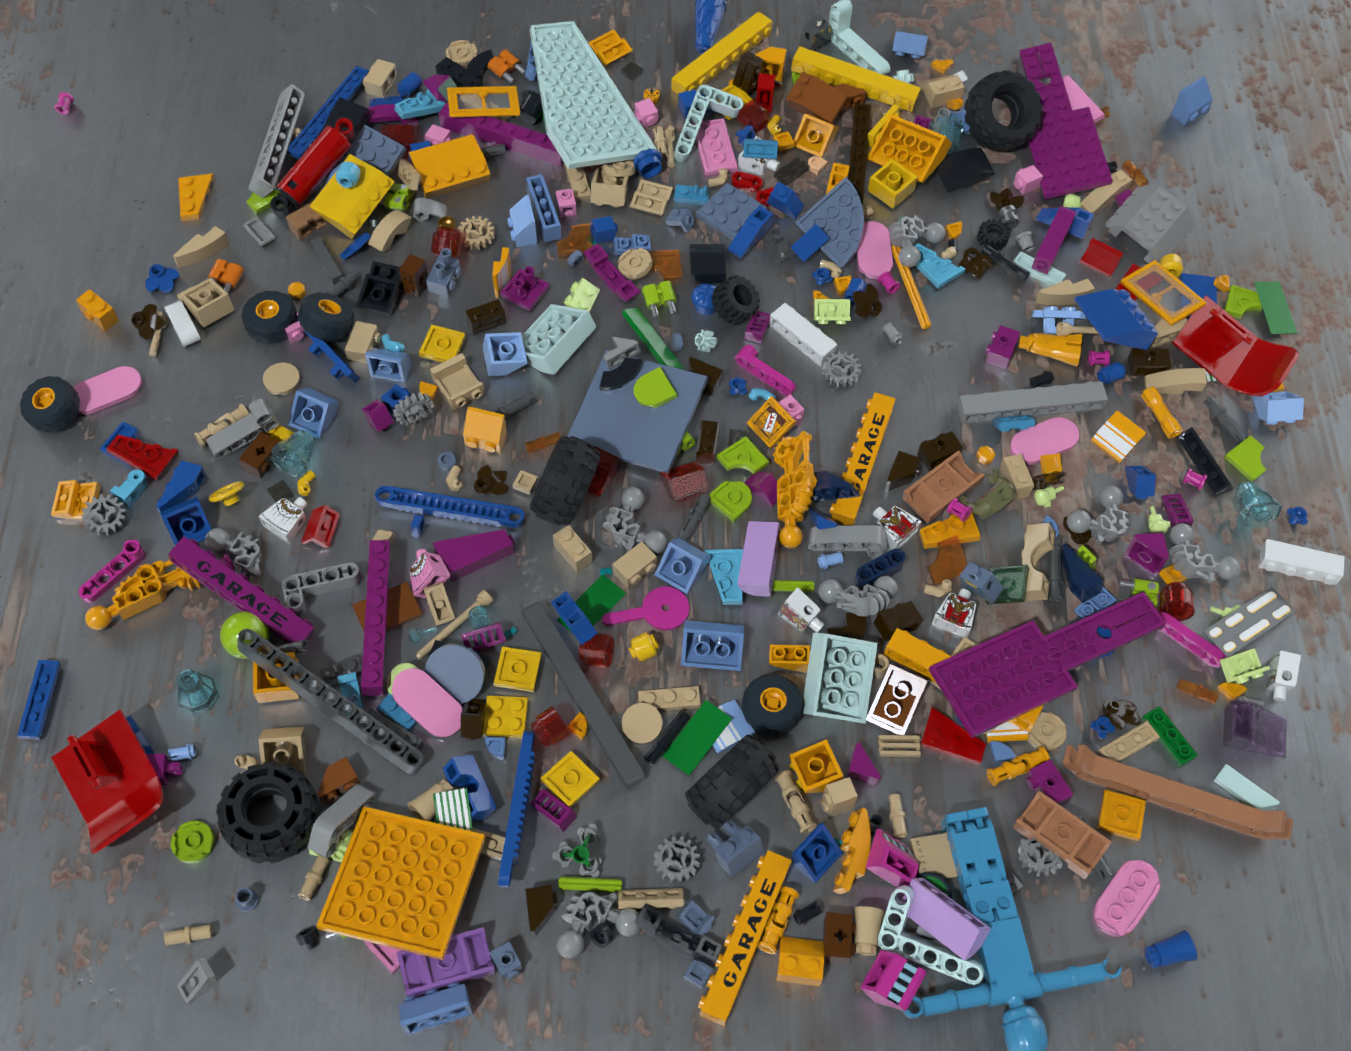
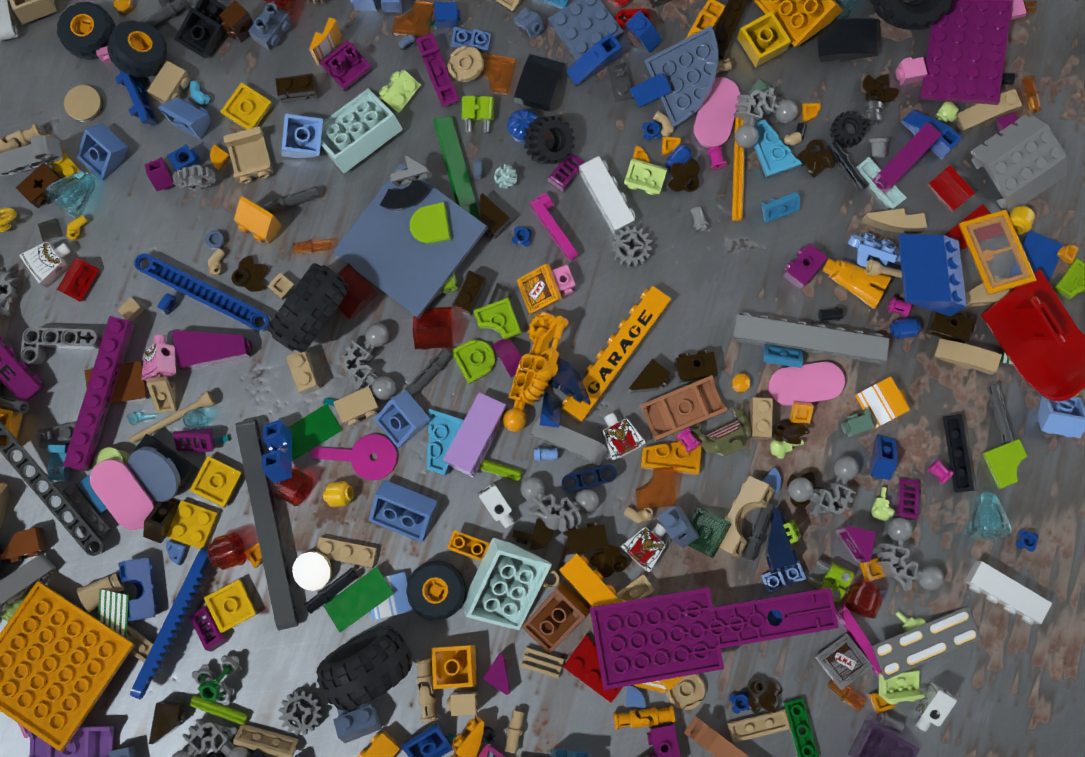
camera: 20 degrees right, 20 degrees up
medium azure arm [748,388,777,401] -> none
light orange axle [1141,386,1183,439] -> none
none -> dark brown plate [590,545,627,578]
none -> dark azure plate [761,192,800,223]
none -> light grey tile [815,634,873,690]
none -> sand green brick [841,410,875,438]

